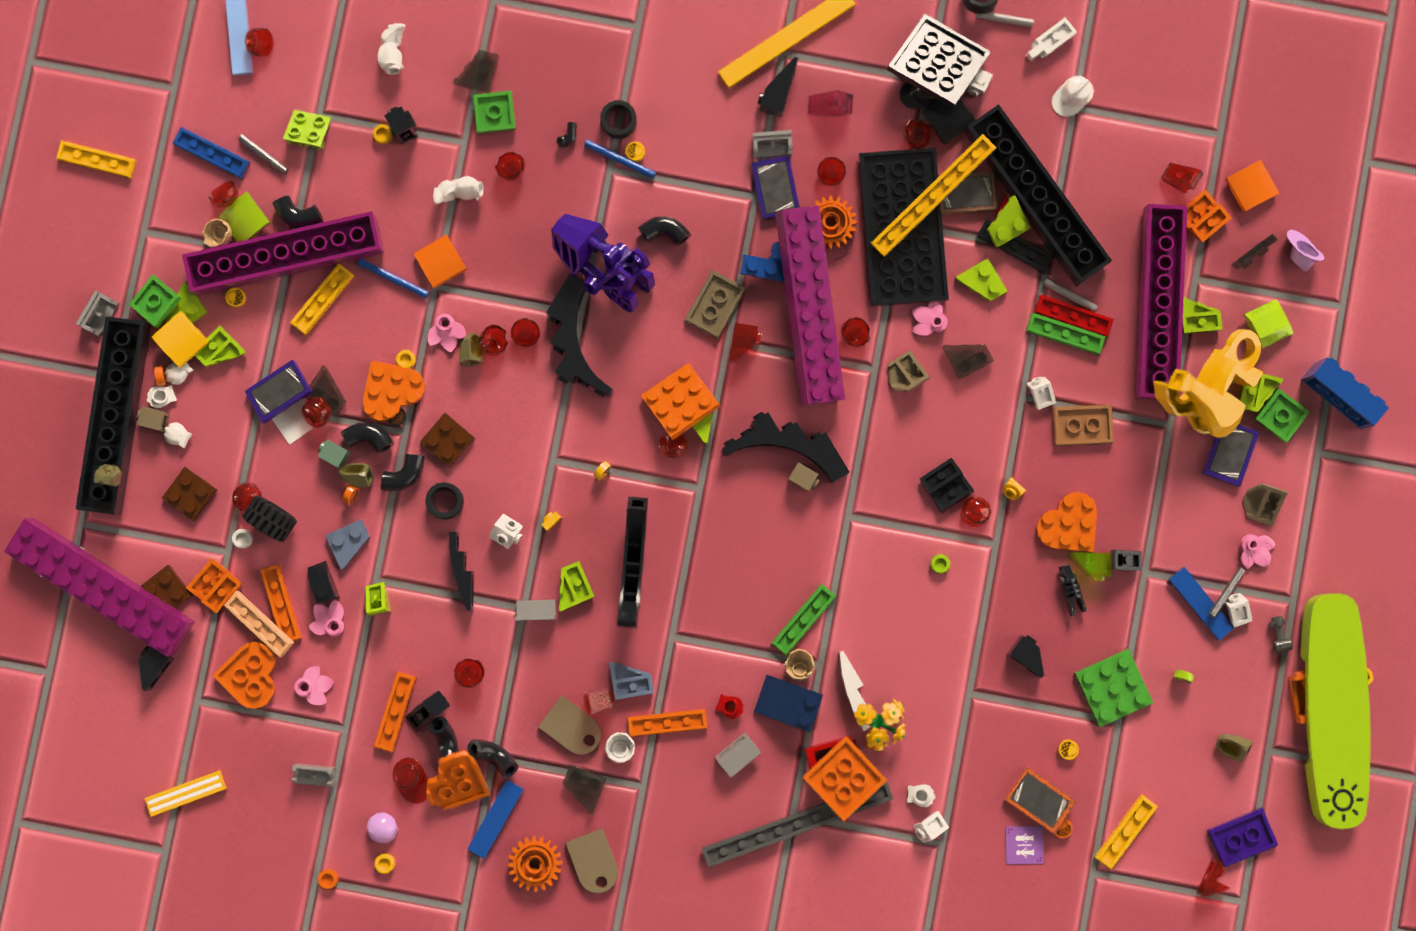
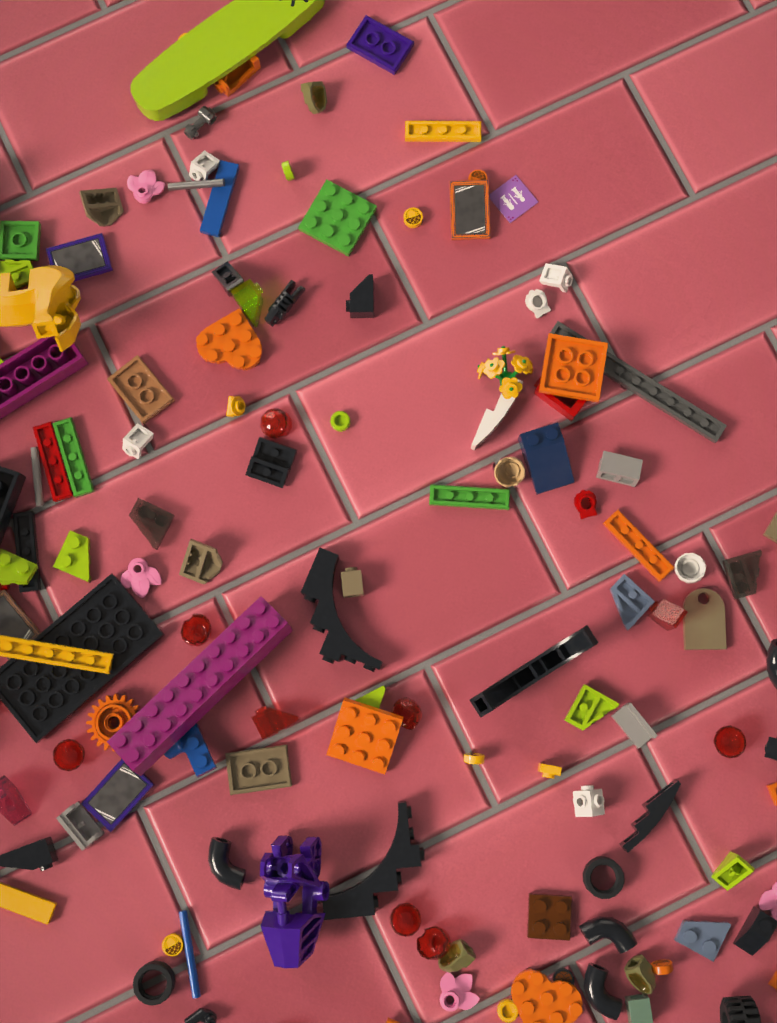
camera: 125 degrees left, 5 degrees down
clear red slope [1196,857,1230,897] -> none

